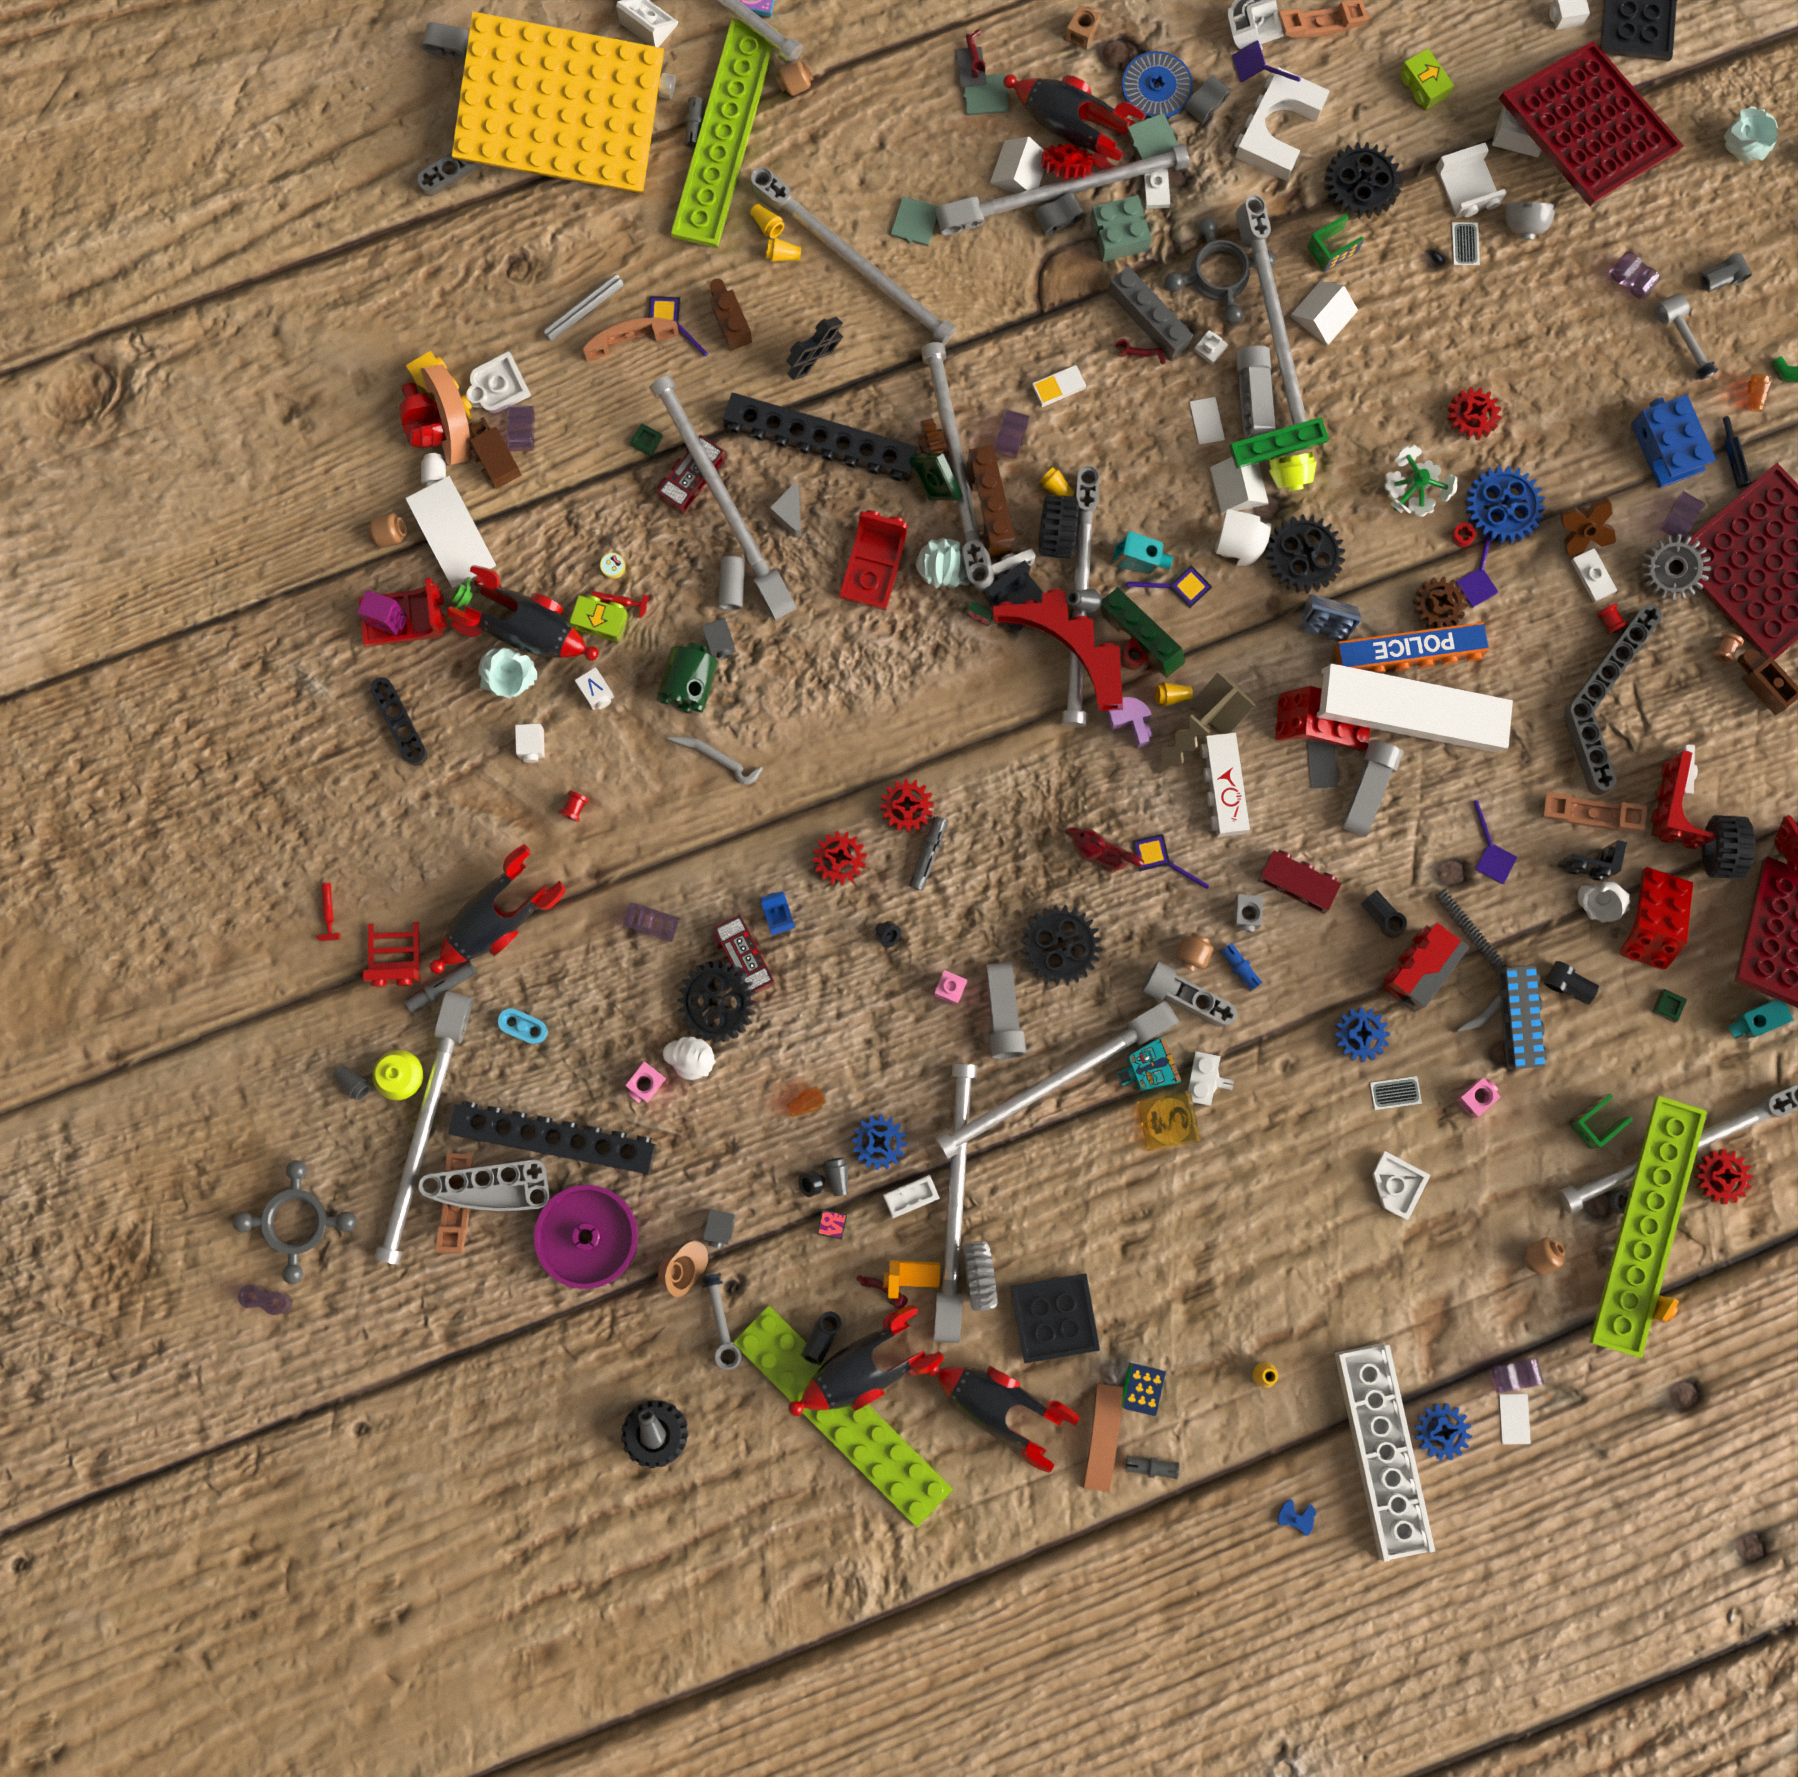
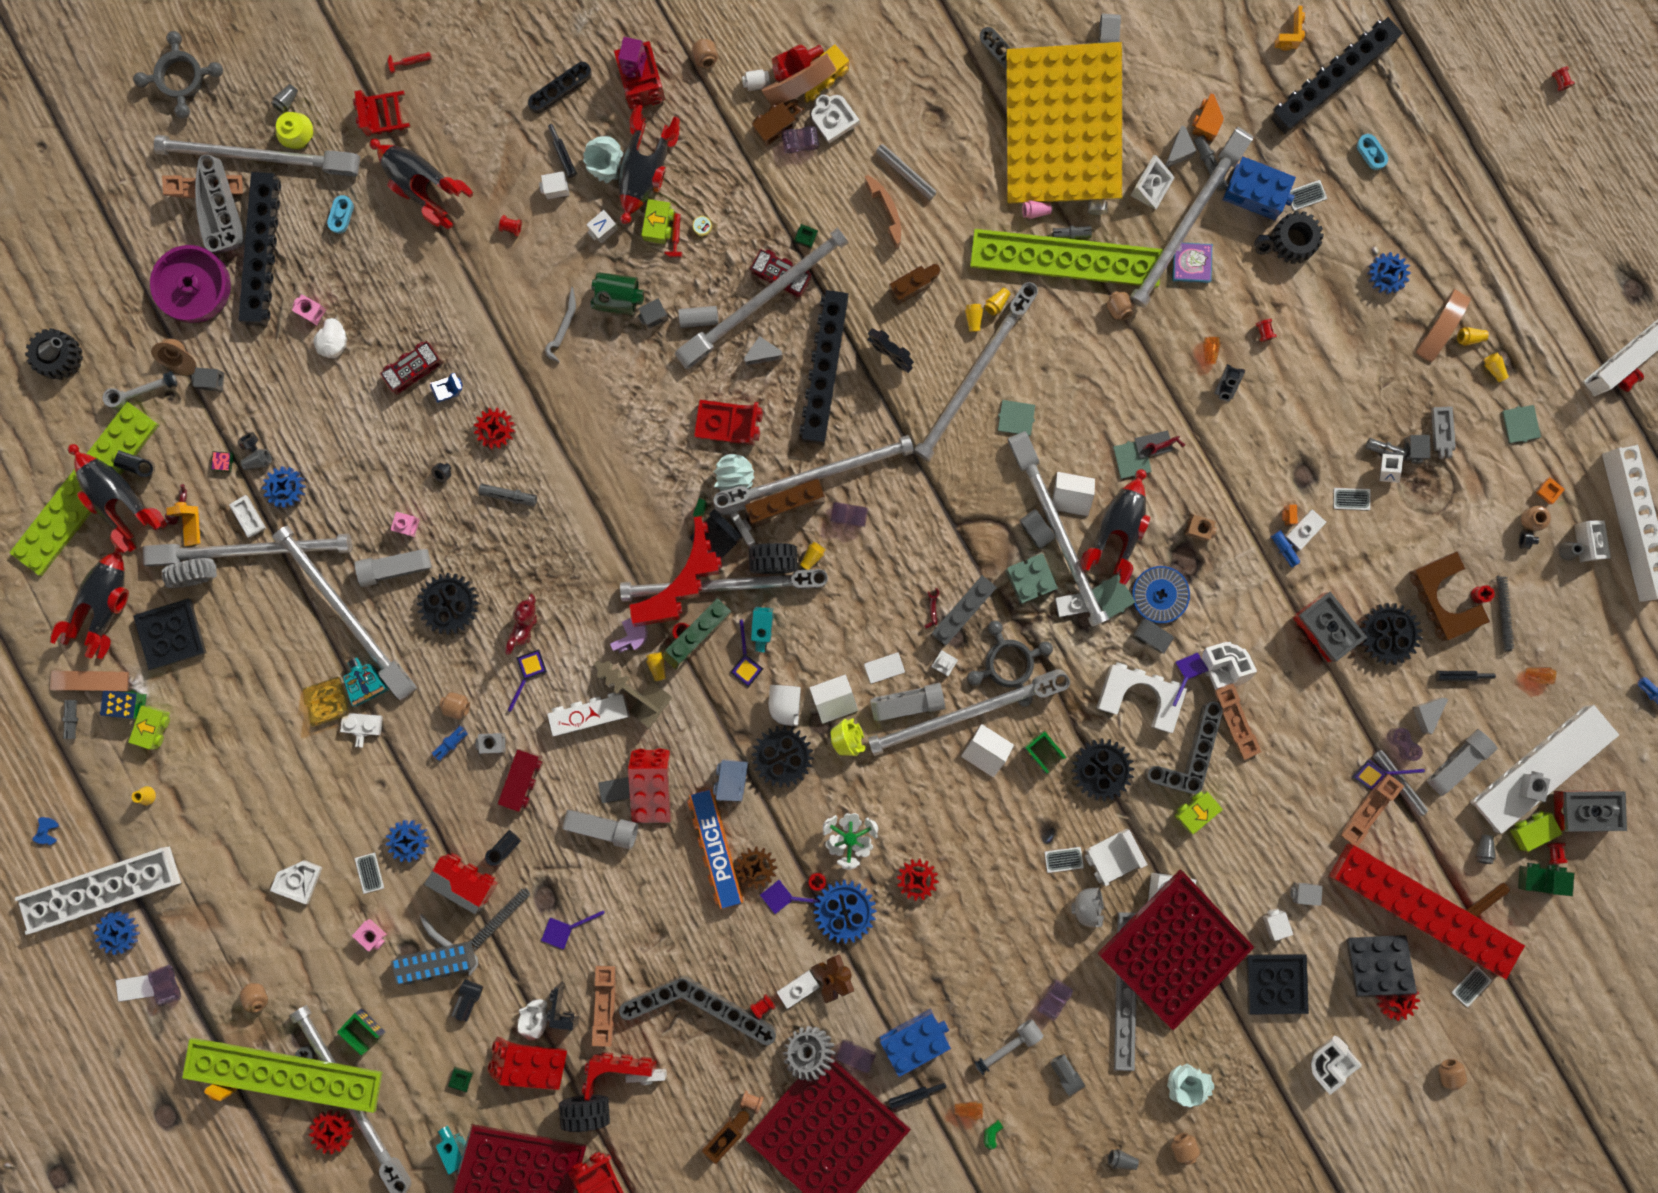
camera: 90 degrees right, 5 degrees up
axle [238,1285,292,1315] -> none
dark grey pin [404,960,477,1013] -> none
white slope [406,476,496,588] -> none
bright green plate [445,577,473,620] -> none
slope [623,902,680,942] -> none
piece [648,296,708,356] -> none
black gear [677,960,758,1043] -> none
clear orange cone [787,1086,826,1118] -> none
red gear [880,778,934,834] -> none
dark green tile [909,453,963,501] -> none
reddish brown gear [918,418,948,458] -> none
white tile [1032,365,1086,407] -> none
red gear [1041,144,1093,179] -> none
dark grey cone [1066,589,1102,613] -> none
light grey beam [1141,961,1237,1027] -> none
green plate [1229,417,1329,469] -> none
white tile [1317,664,1513,752] -> none
none -> lime brick [128,706,170,750]
none -> black axle [548,124,578,178]
none -> bright pink cone [1022,200,1052,219]
none -> light grey tile [1114,912,1136,1071]
none -> dark grey beam [1145,702,1223,794]

